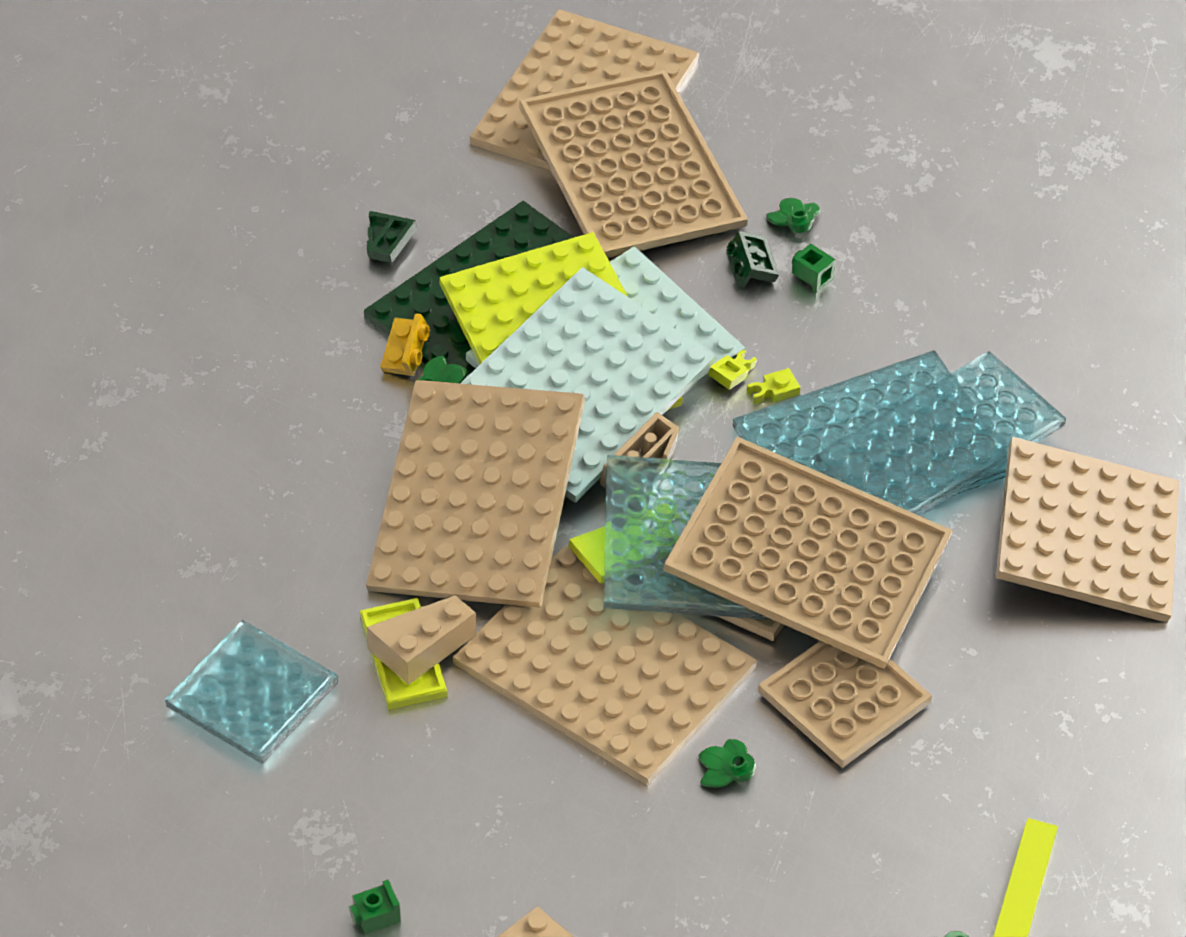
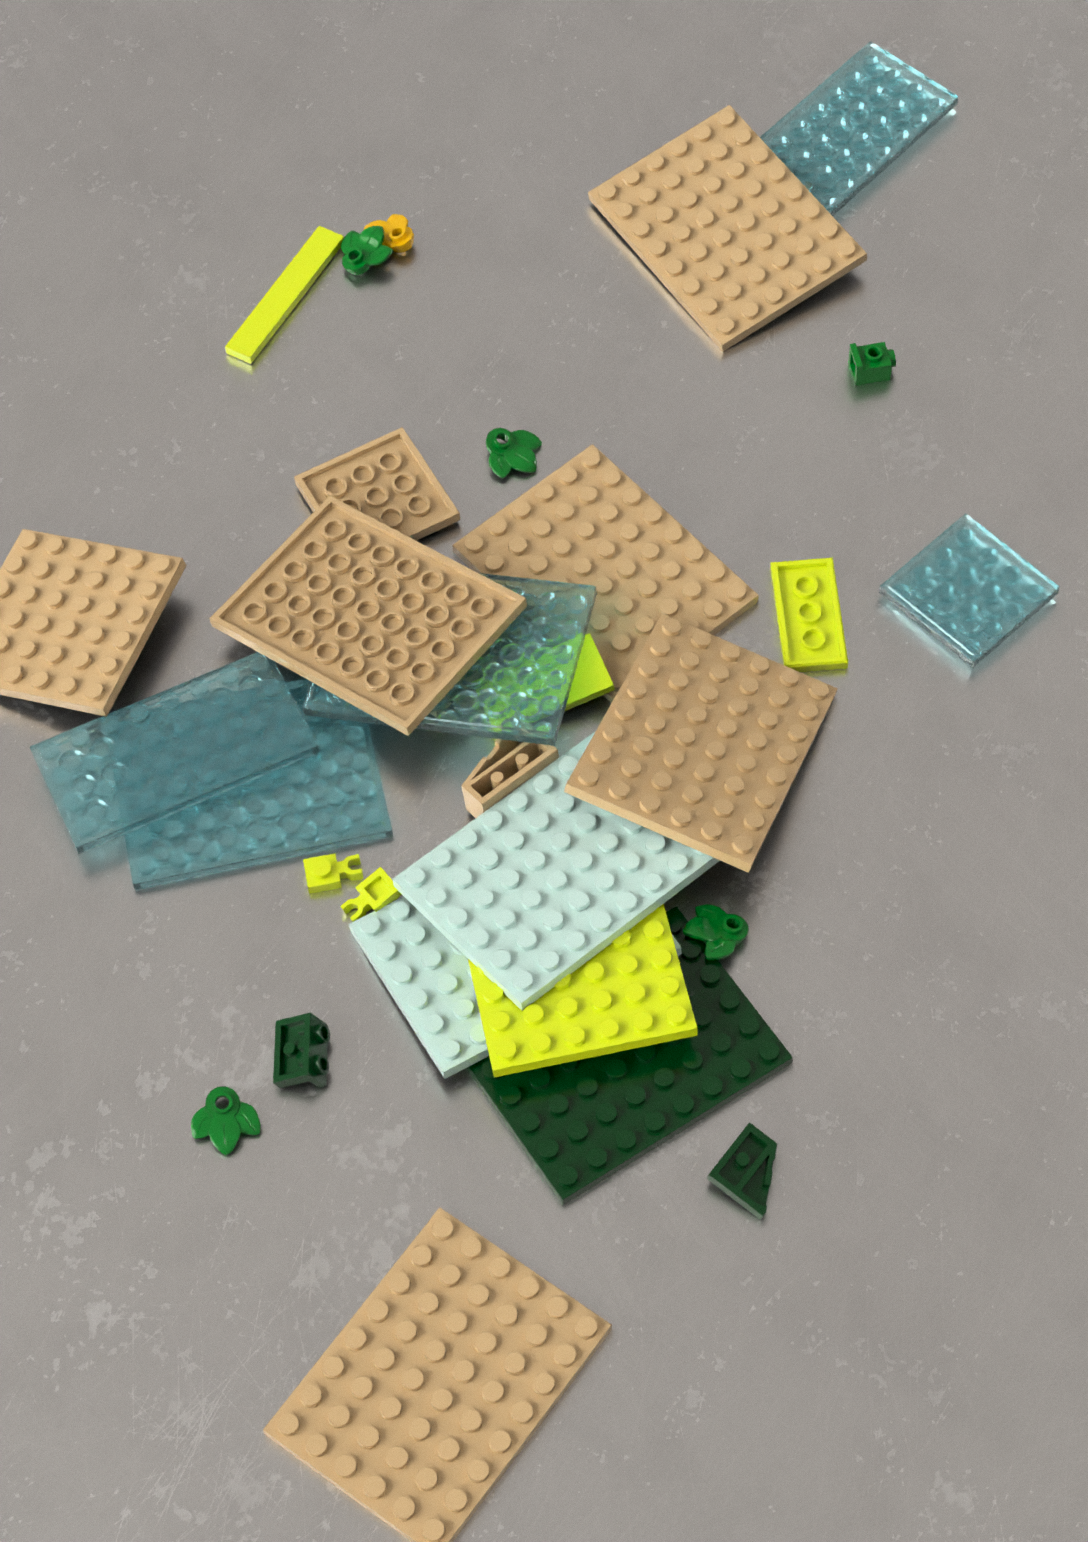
camera: 165 degrees left, 10 degrees up
tan wedge [366,595,476,685] -> none
yellow bracket [380,314,430,376] -> none
tan plate [519,69,748,258] -> none
green brick [792,243,836,293] -> none

